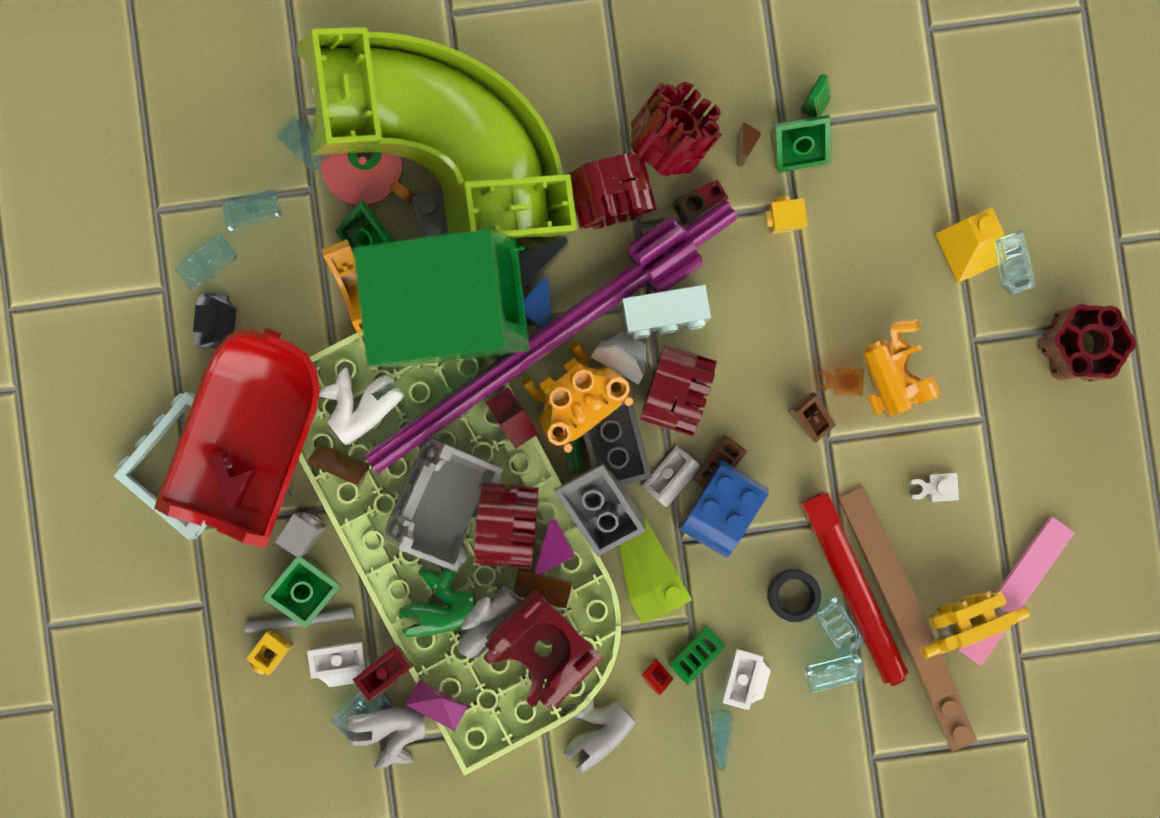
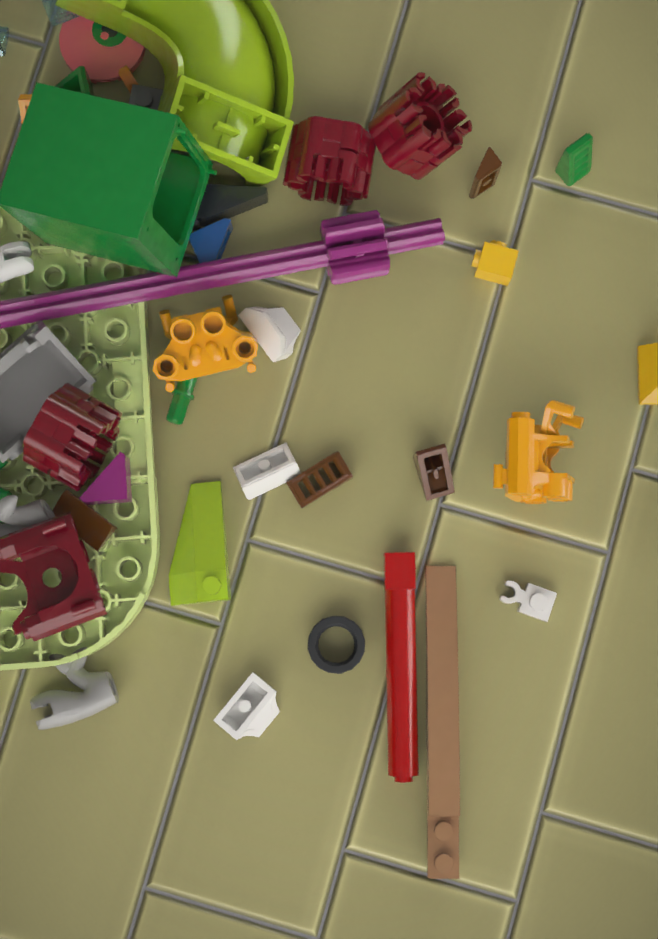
camera: 30 degrees right, 5 degrees down
dark red slope [485,387,539,448] -> none
dark grey slope [554,463,646,557] -> none
dark grey brick [583,402,652,485] -> none
light aqua brick [621,285,711,340] -> none
dark red piece [640,344,717,437] -> none
red slope [641,659,673,696] -> none
green slope [668,626,726,685] -> none
leg [672,179,729,225] -> none
blue brick [679,460,769,558] -> none
clear light blue slope [709,708,734,771] -> none
green slope [770,115,831,173] -> none
clear light blue slope [804,654,863,693] -> none
clear light blue slope [814,598,865,659] -> none
clear orange plate [815,367,864,396] -> none
yellow piece [921,591,1030,659] -> none
bright pink tile [956,516,1075,666] -> none

